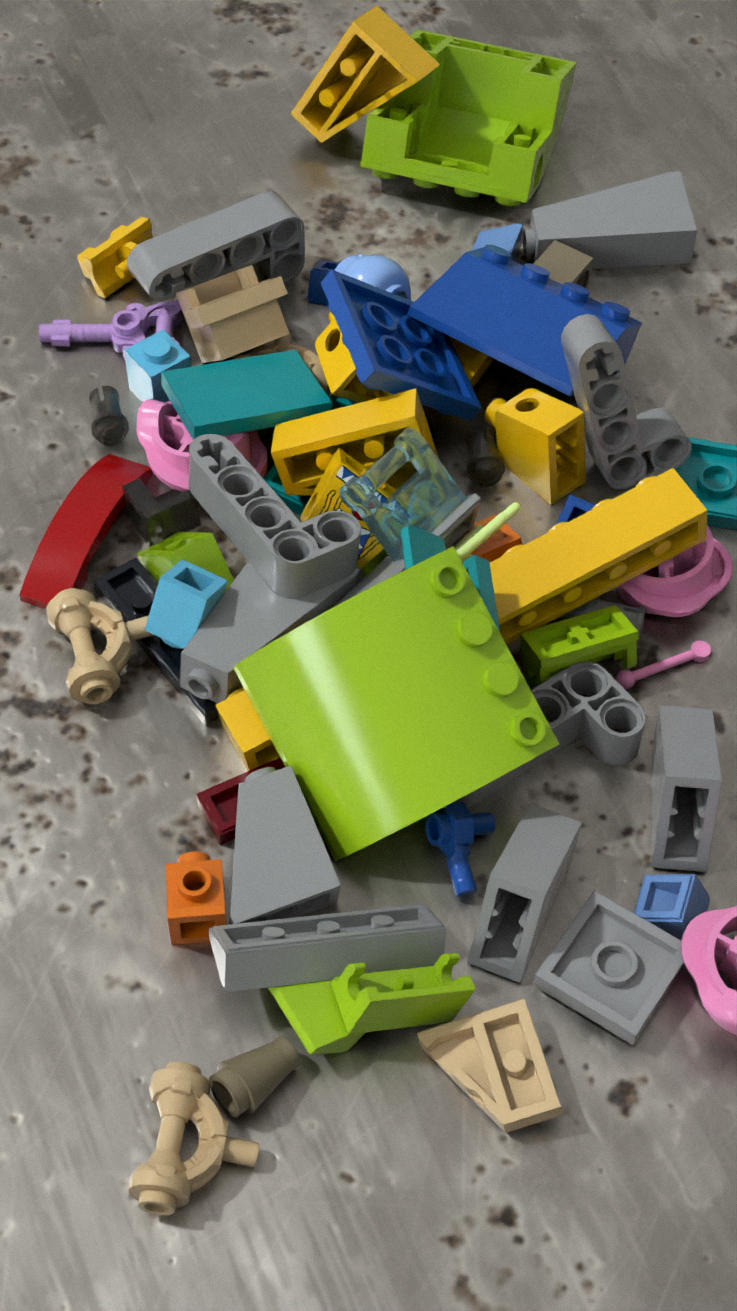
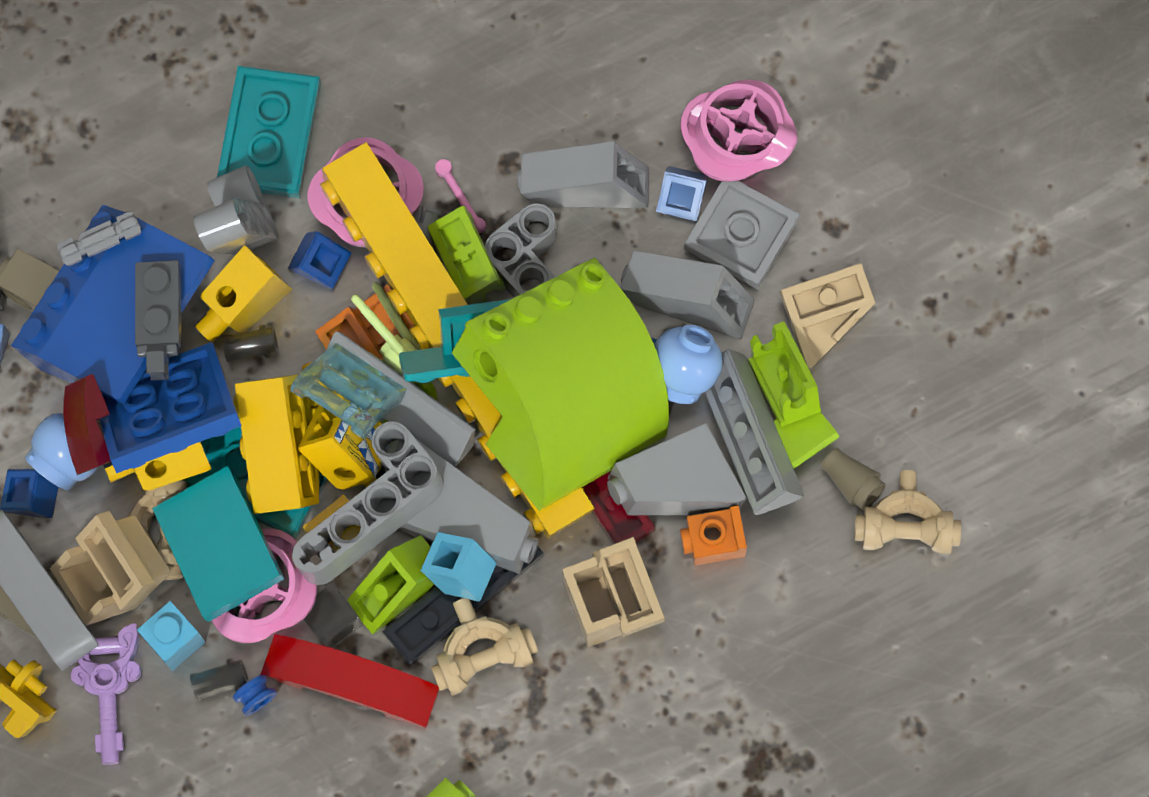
camera: 90 degrees left, 20 degrees up
none -> light grey axle [57,212,142,266]
none -> dark red slope [63,374,111,475]
none -> dark grey hinge [135,260,182,381]
none -> blue bush [232,675,277,716]
none -> tan plate [562,537,665,647]
none -> light blue piece [654,325,722,404]

